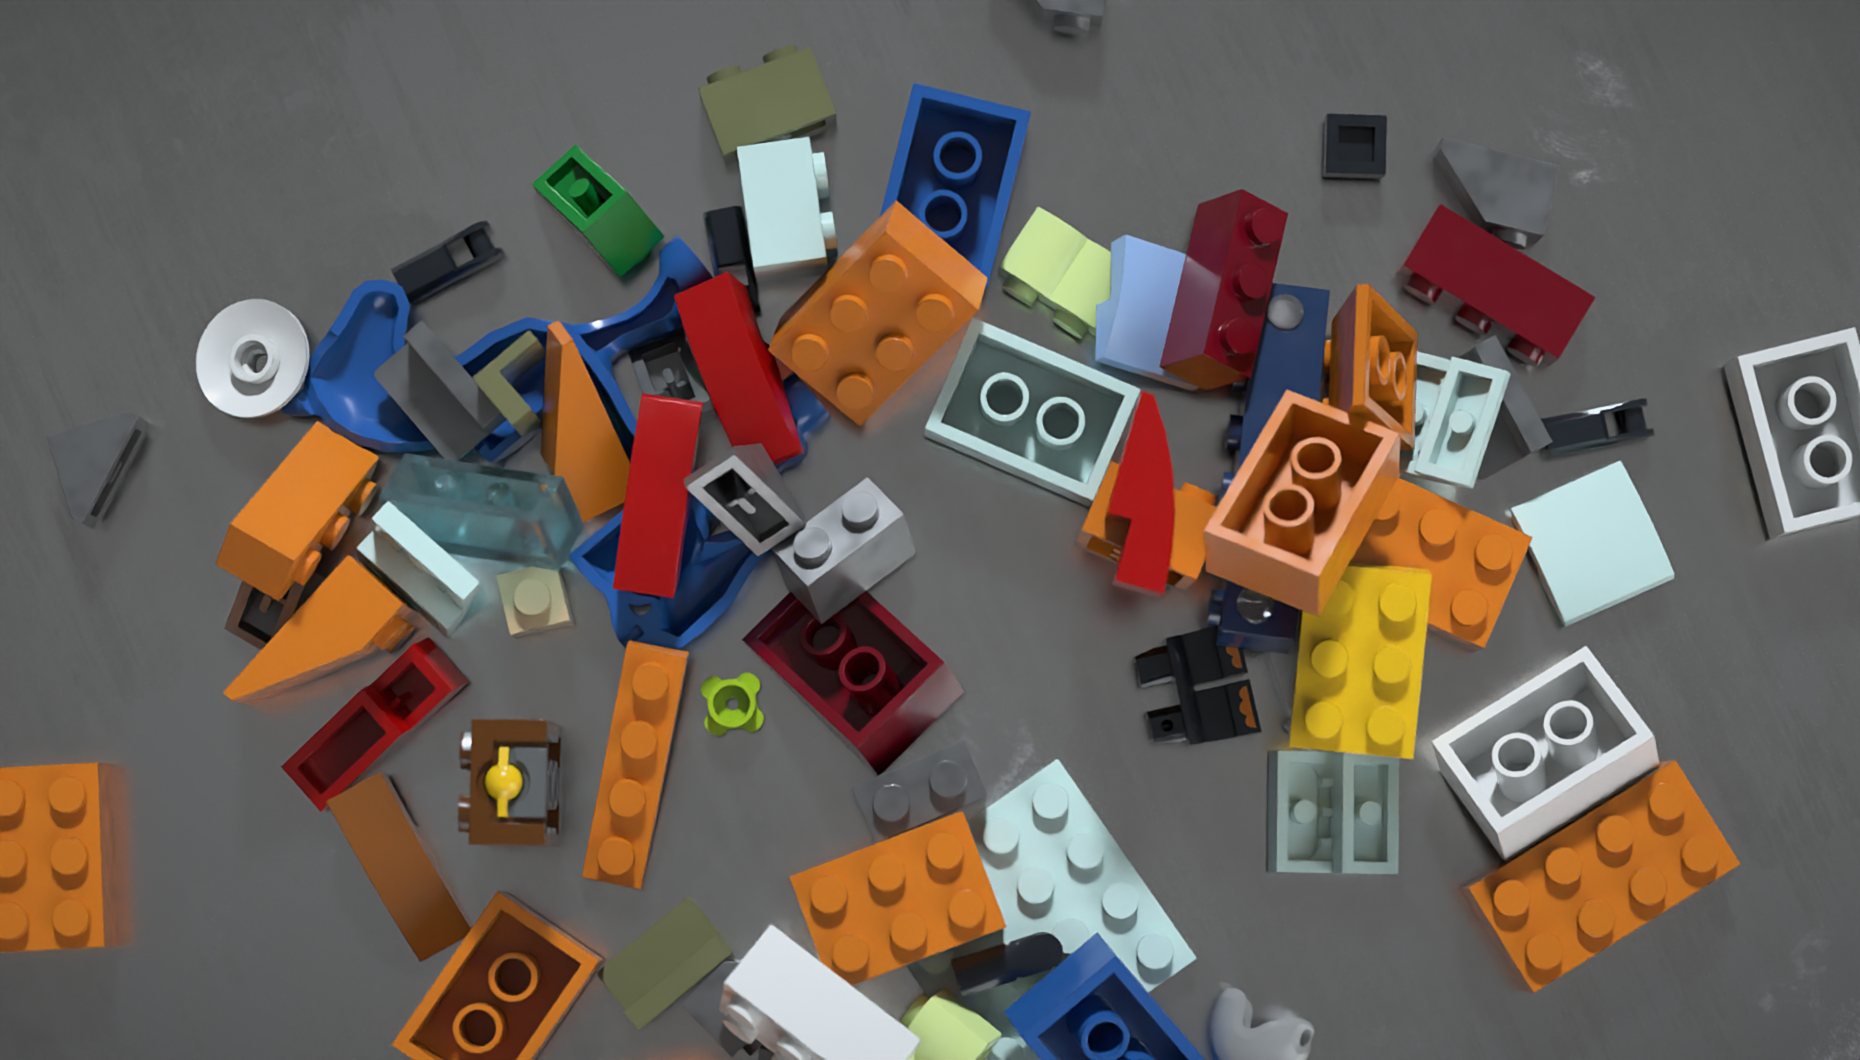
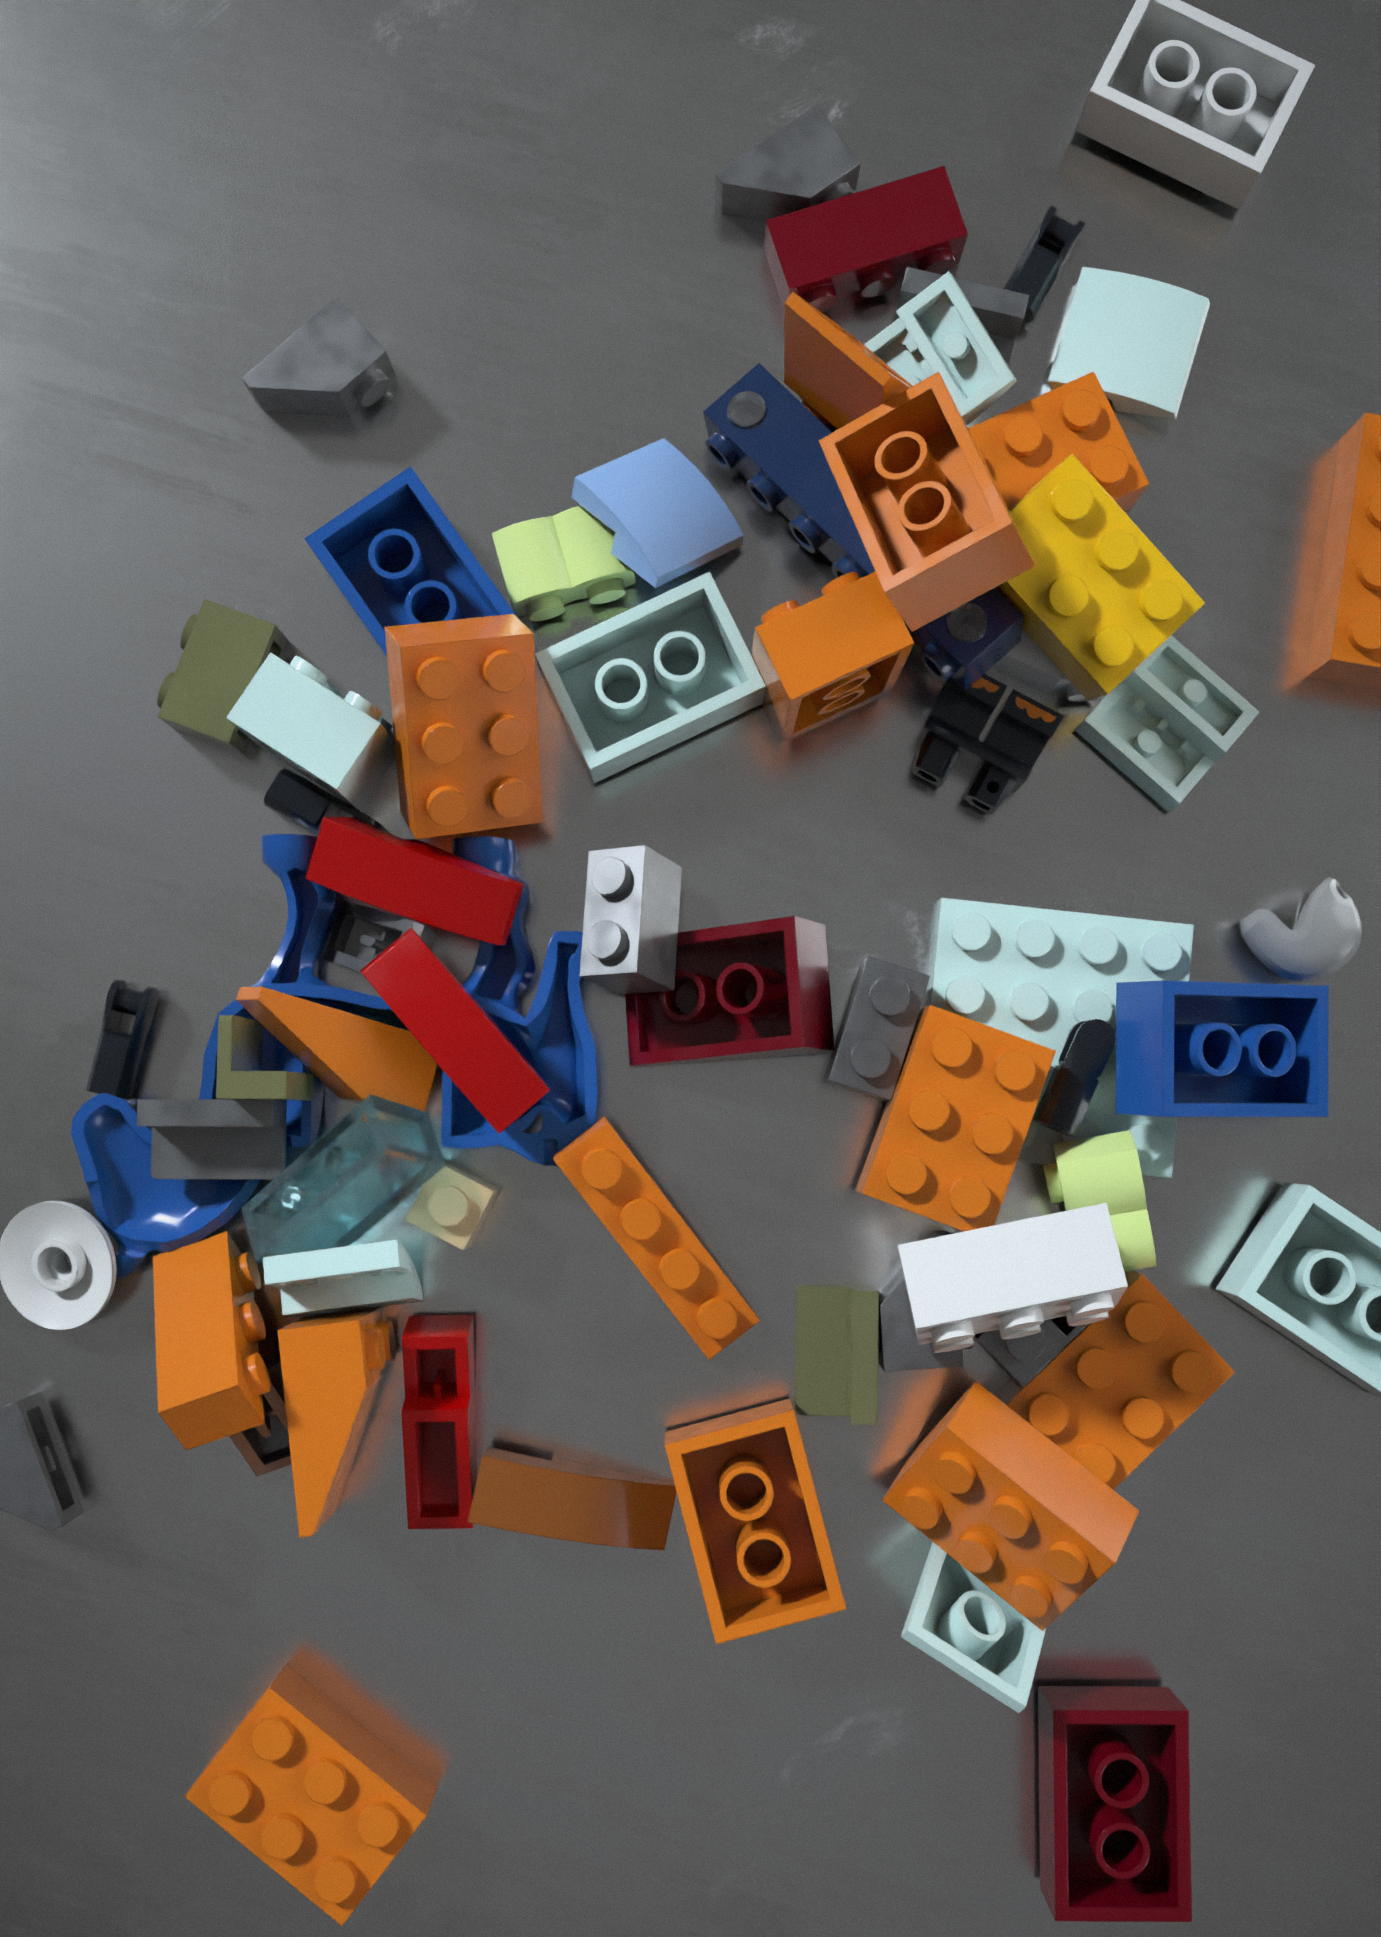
camera: 45 degrees left, 0 degrees up
reddish brown piece [458,719,562,847] -> none
green slope [532,144,665,277] -> none
flat silver slope [684,443,807,556] -> none
lime plate [701,672,764,736] -> none
red slope [1105,391,1175,598] -> none
dark red brick [1159,189,1288,390] -> none
black plate [1323,113,1387,179] -> none
white brick [1432,646,1660,863] -> none

